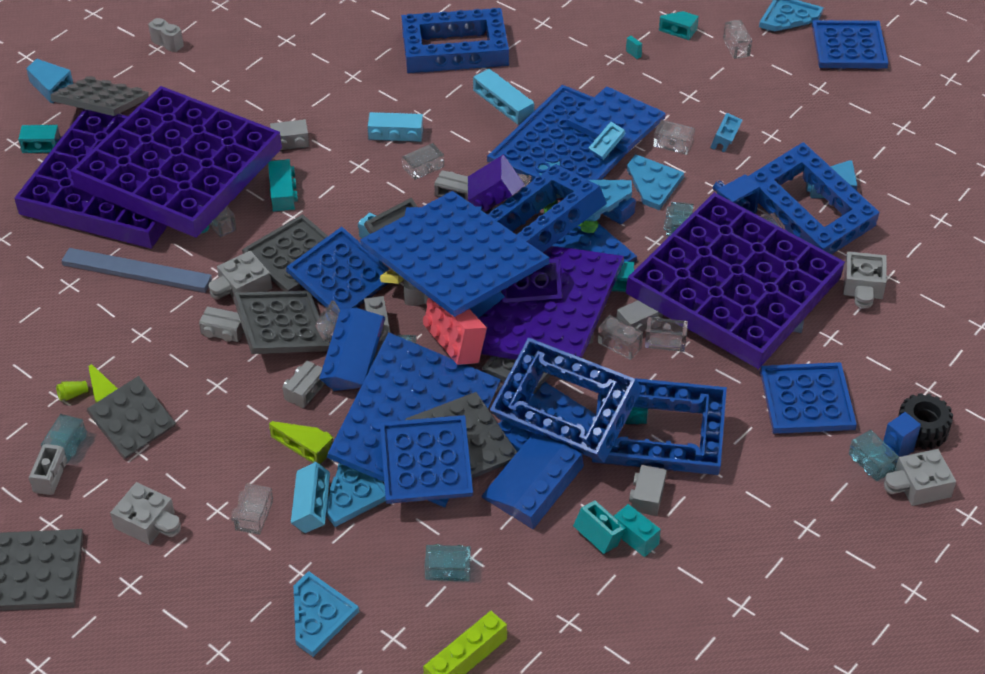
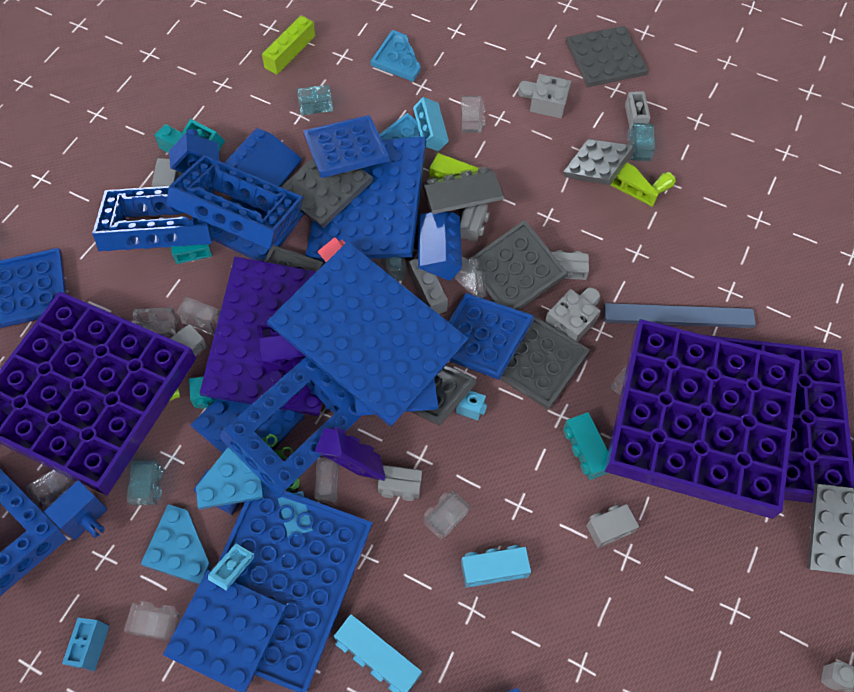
camera: 165 degrees right, 15 degrees up
none -> blue brick [169,129,219,173]
none -> dark grey slope [423,167,504,214]

